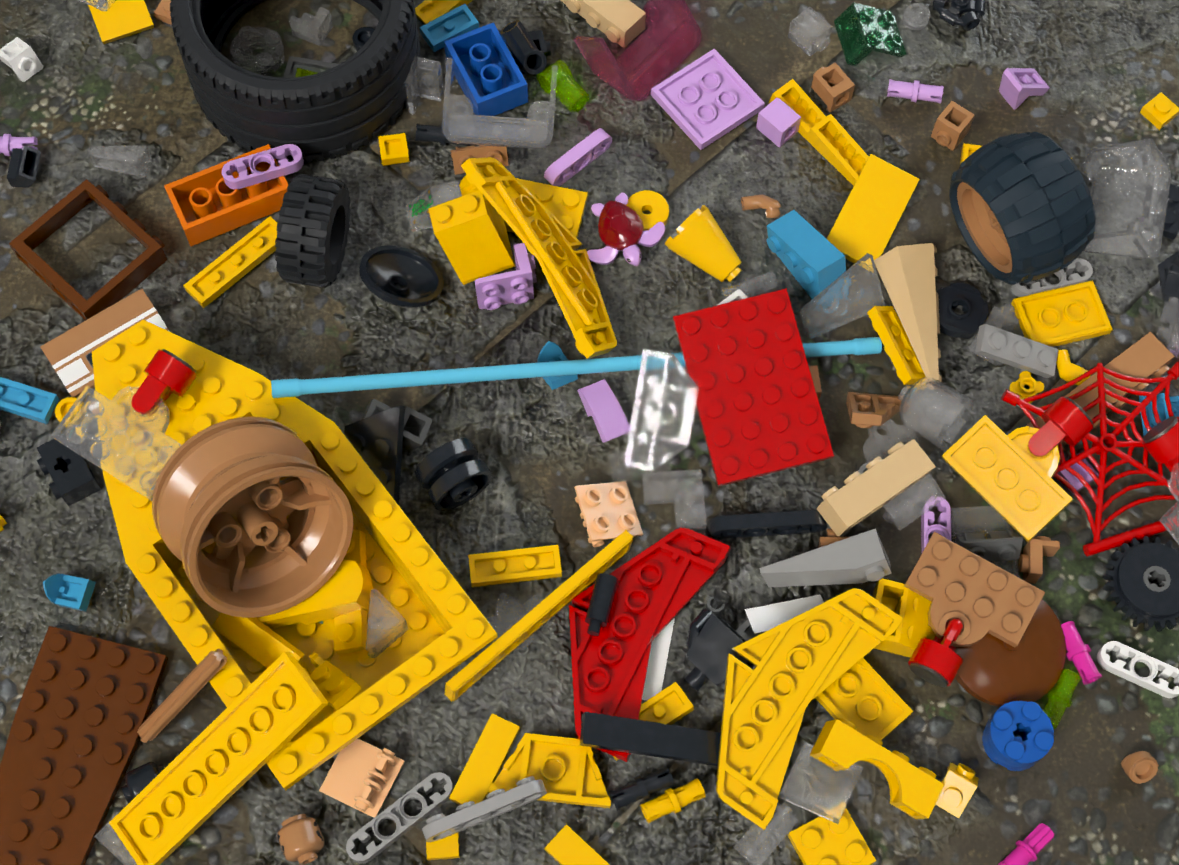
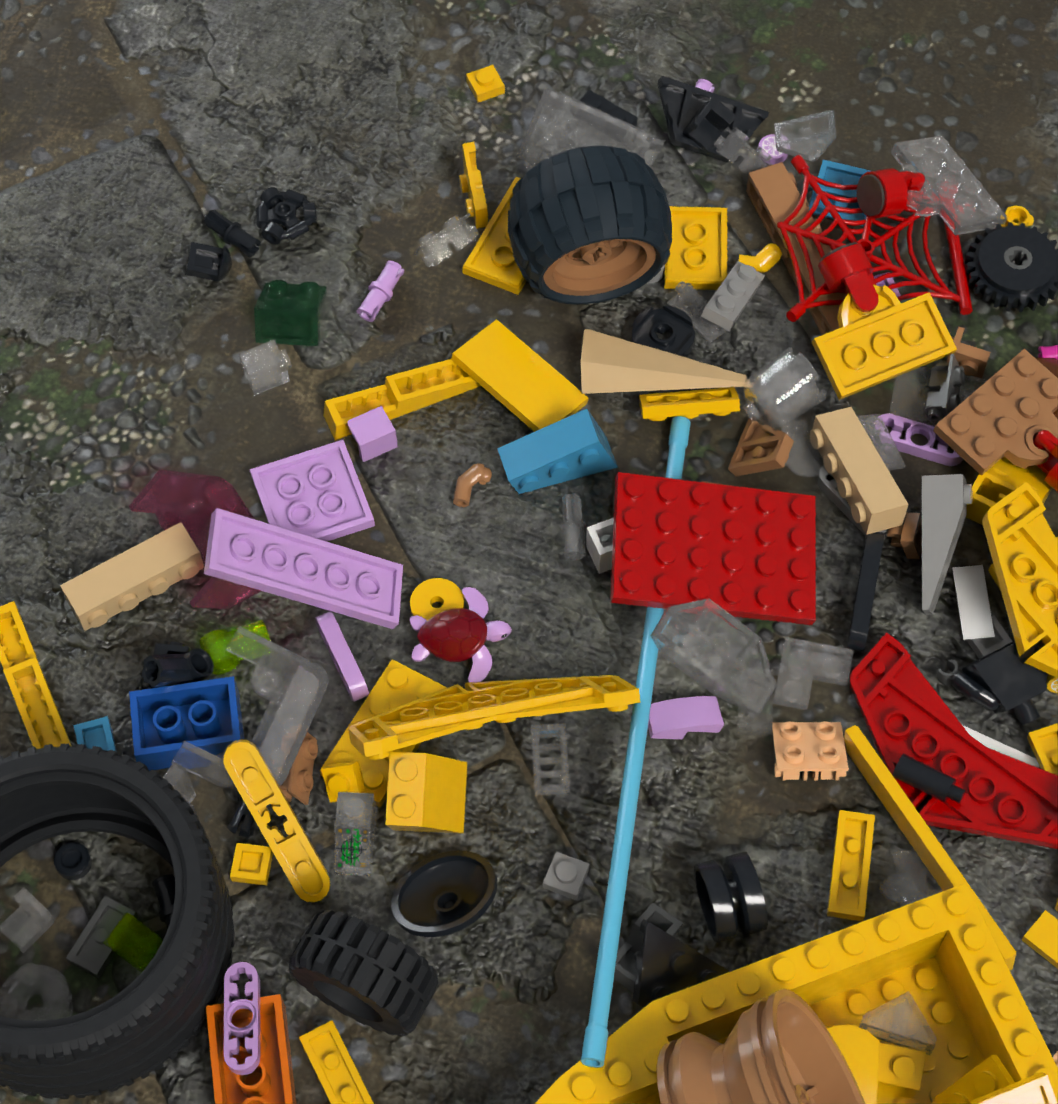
camera: 70 degrees left, 5 degrees down
lavender bracket [475,243,537,310] -> none
dark azure plate [537,341,578,390] -> none
yellow cone [665,205,742,282] -> none
clear wing [799,253,885,339] -> none
medium nougat brick [811,62,855,112] -> none
clear tile [903,3,931,30] -> none
medium nougat brick [931,101,975,151] -> none
lavender slope [999,68,1050,110] -> none
yellow plate [1009,371,1044,403] -> none
none -> lavender plate [204,508,403,629]
none -> yellow piece [223,739,330,902]
none -> clear hinge [414,213,479,267]
none -> yellow wing [459,142,488,229]
none -> clear slope [530,723,570,796]
none -> light grey plate [543,851,590,900]

